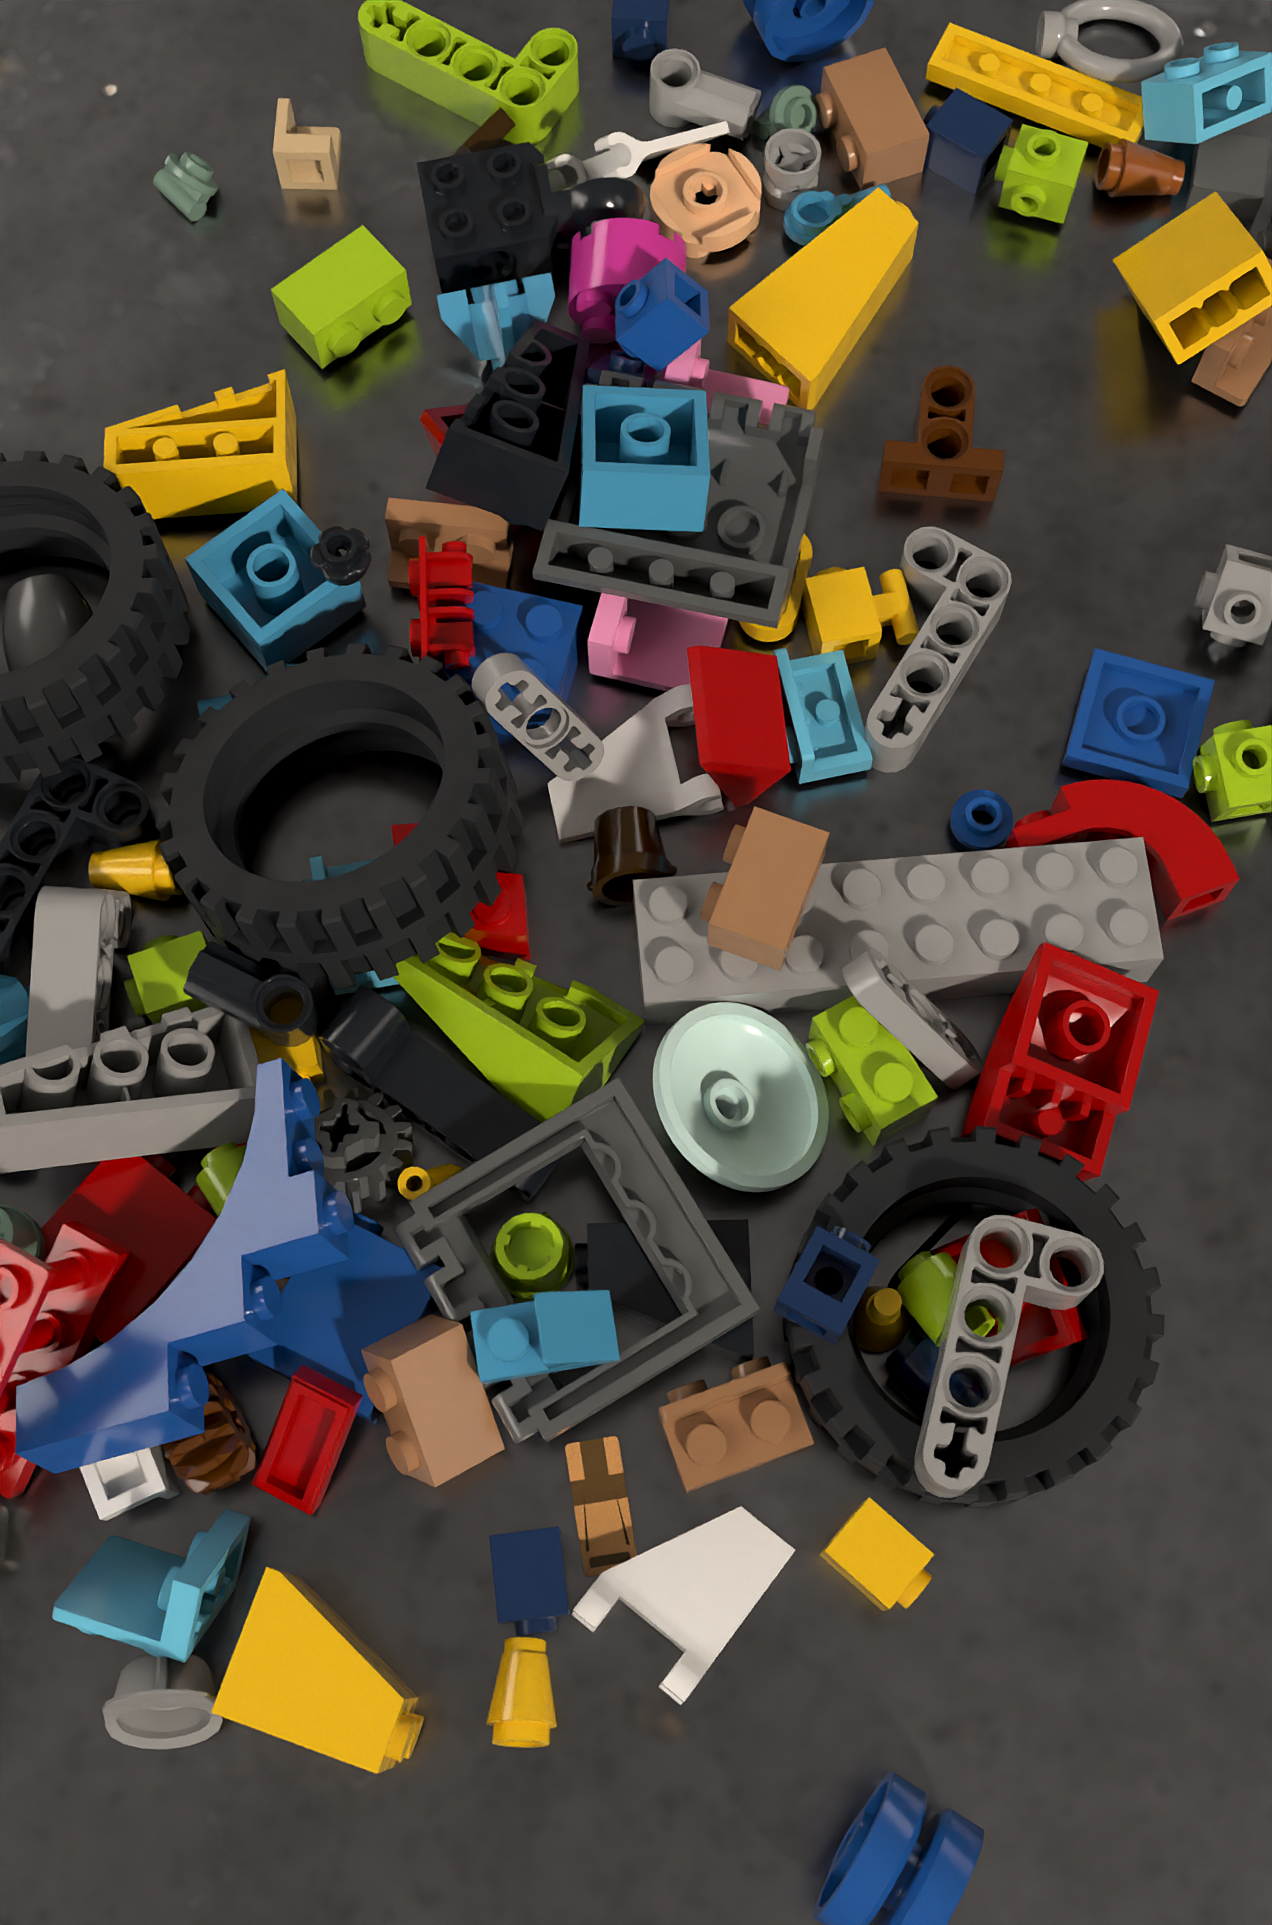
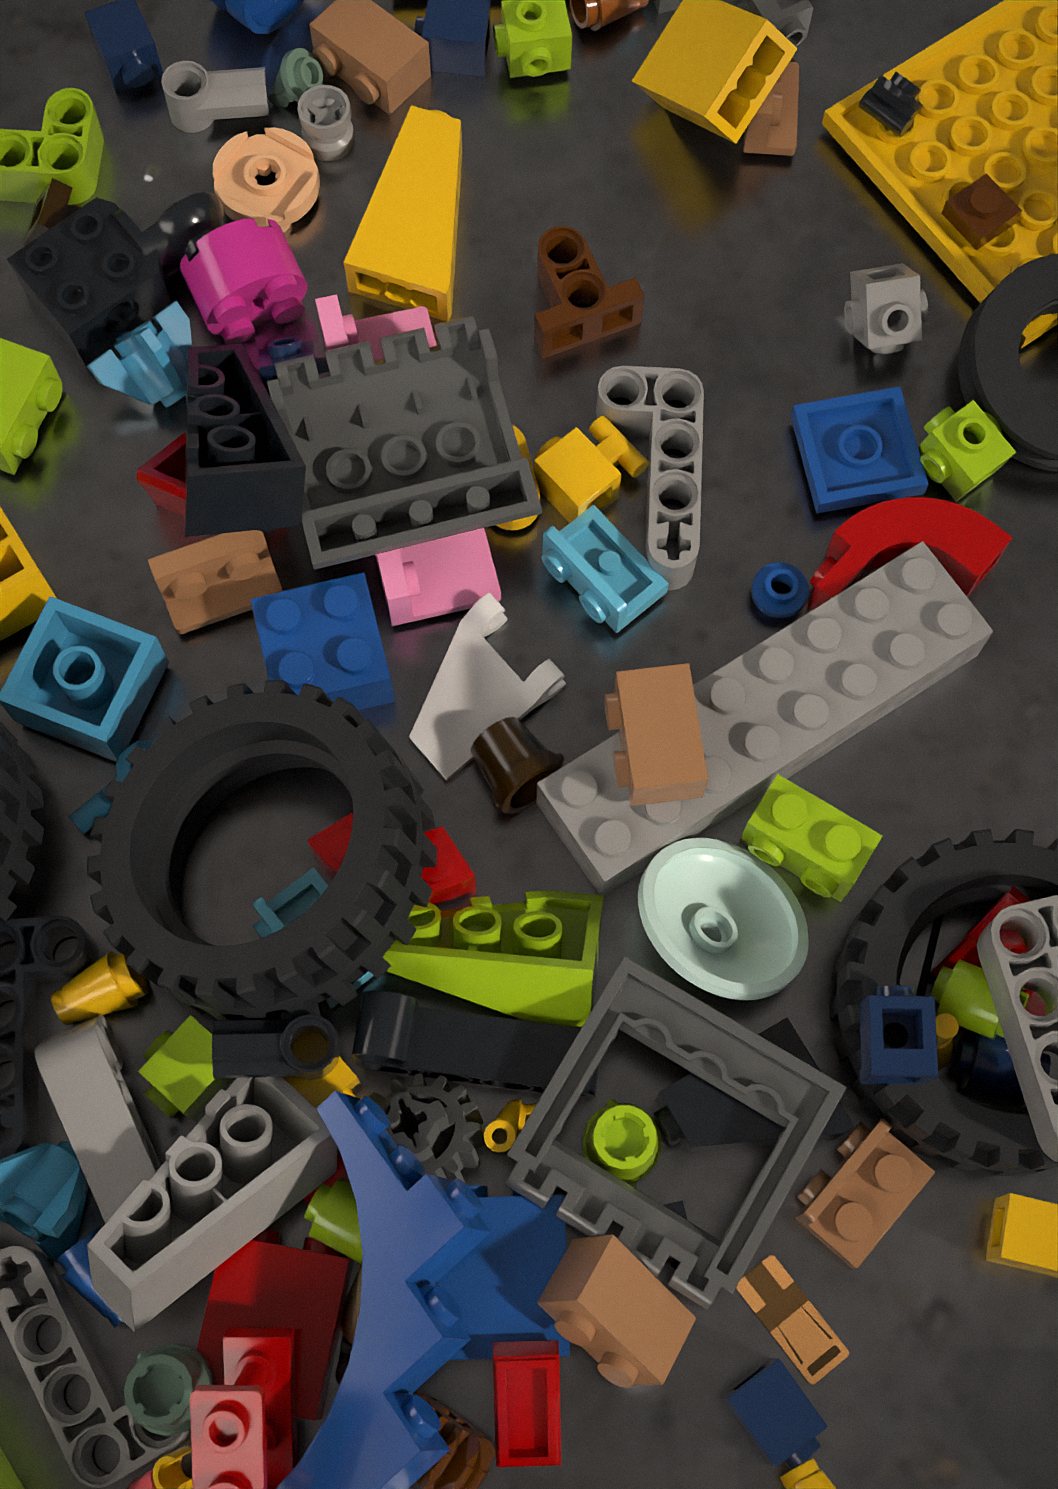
camera: 30 degrees left, 0 degrees up
black plate [310,526,371,586] -> none
red hinge [408,536,475,670] -> none
dark azure slope [470,1290,621,1384] -> none
light grey beam [472,653,604,781] -> none
white flag [545,121,730,191] -> none
white flag [571,1506,795,1705] -> none
dark azure brick [579,385,710,532] -> none
blue brick [615,258,710,373] -> none
red slope [687,645,791,807] -> none
dark azure plate [783,183,891,246] -> none
light grey beam [842,948,983,1090] -> none
red slope [961,942,1159,1181] -> none

